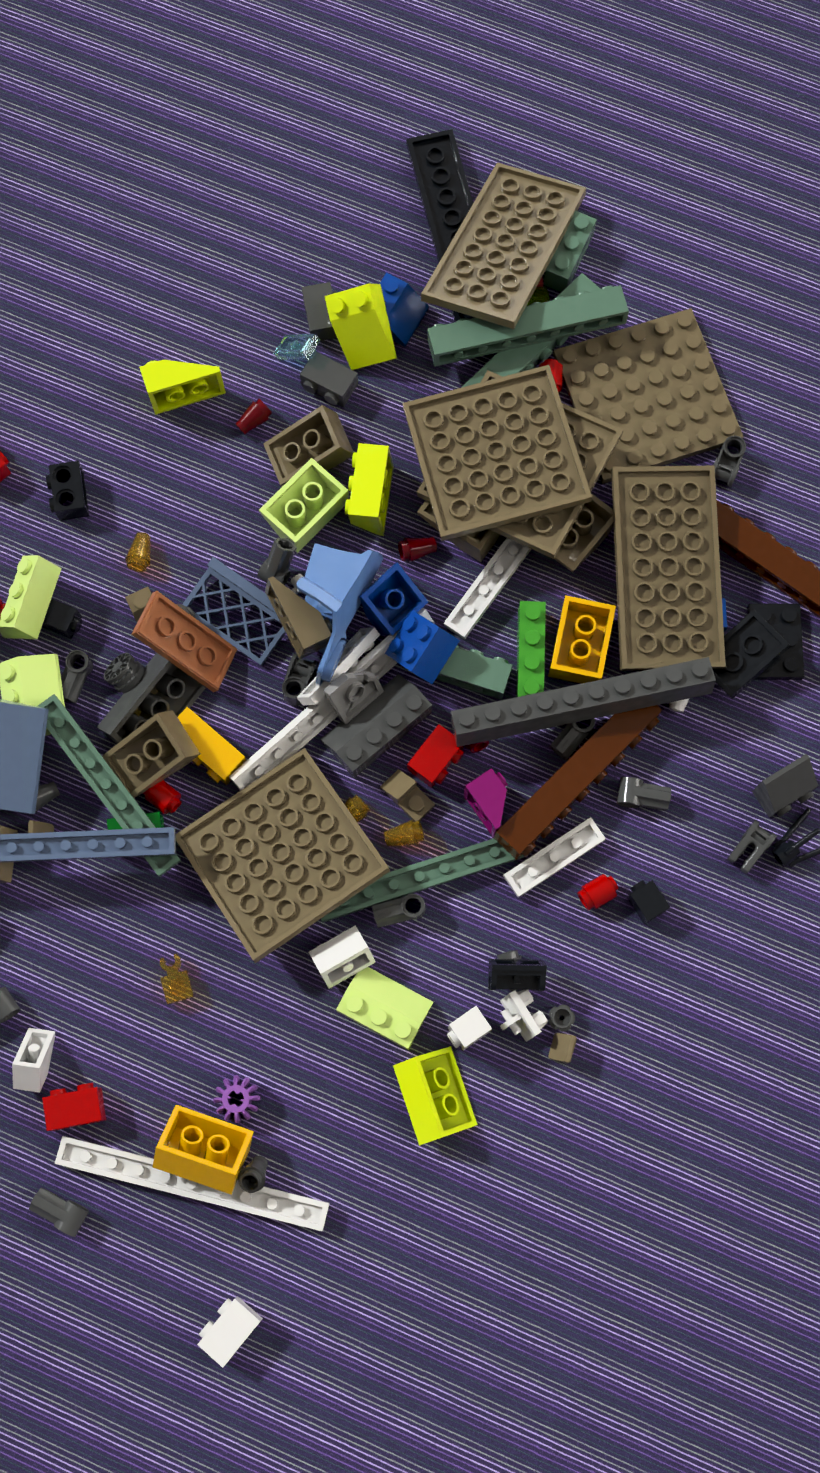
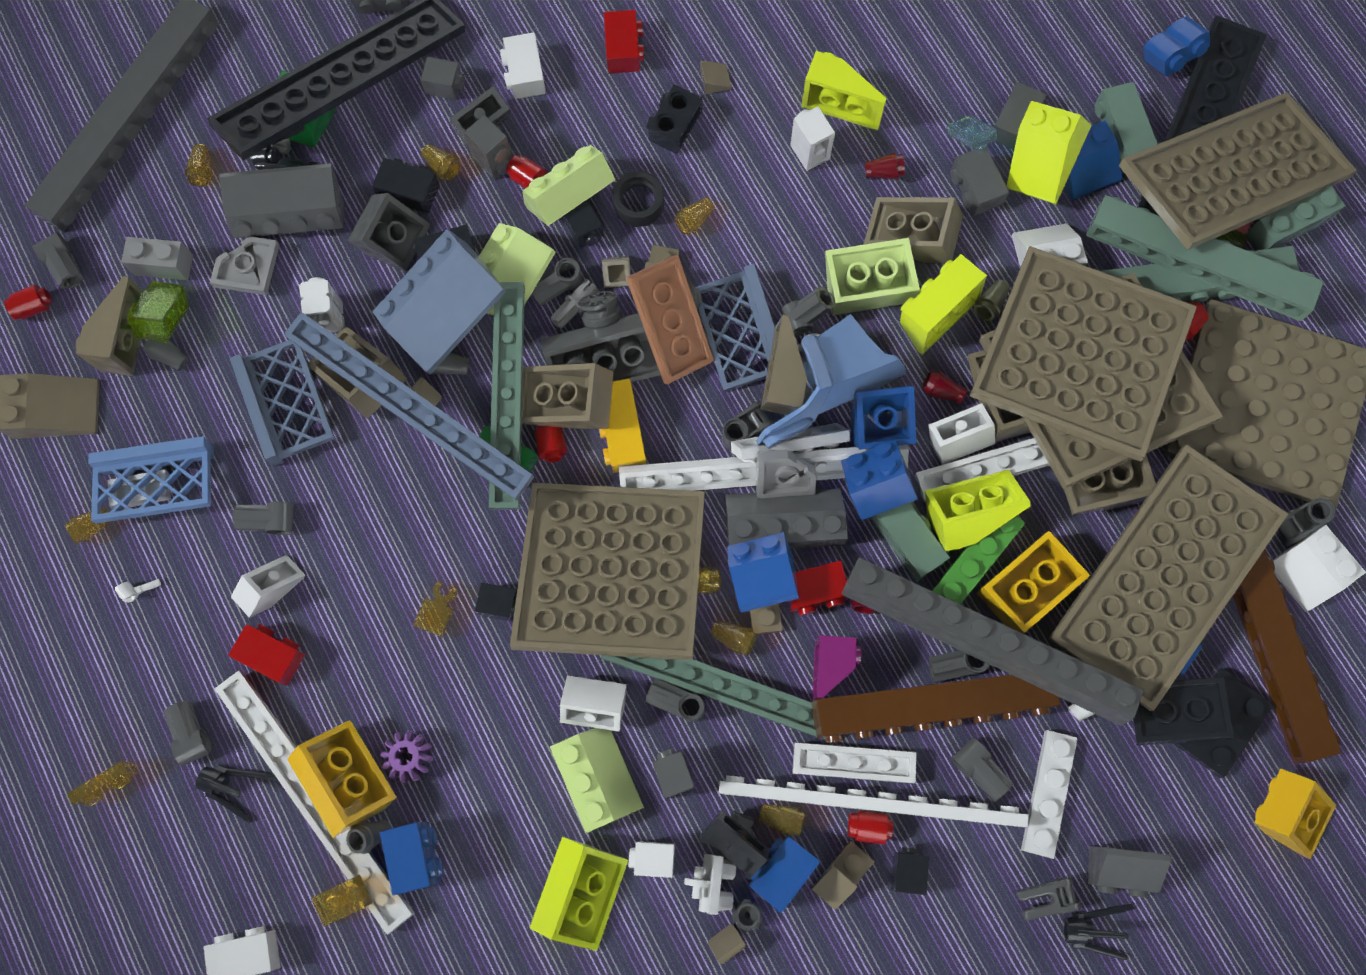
camera: 40 degrees right, 0 degrees up
none -> clear yellow plate [67,761,139,807]
none -> black plant [195,764,278,823]
none -> clear yellow plate [310,874,373,927]
none -> blue brick [380,822,444,896]
none -> black brick [475,582,517,622]
none -> light grey axle [551,279,598,329]
none -> dark tan slope [602,255,631,288]
none -> black tyre [612,171,664,227]
none -> dark grey brick [652,748,694,799]
none -> dark tan slope [700,61,731,94]
none -> white plate [718,776,1028,827]
none -> blue slope [727,532,799,613]
none -> blue slope [749,836,820,913]
none -> clear yellow cone [759,803,806,838]
none -> white brick [790,106,835,171]
none -> dark tan slope [811,841,875,910]
none -> neon yellow slope [924,469,1031,552]
none -> white brick [928,403,995,465]
none -> olive cone [974,280,1010,321]
none -> white slope [1012,224,1088,268]
none -> white plate [1021,730,1077,859]
none -> sand green brick [1095,82,1157,174]
none -> blue brick [1143,16,1210,76]
none -> white slope [1273,525,1366,612]

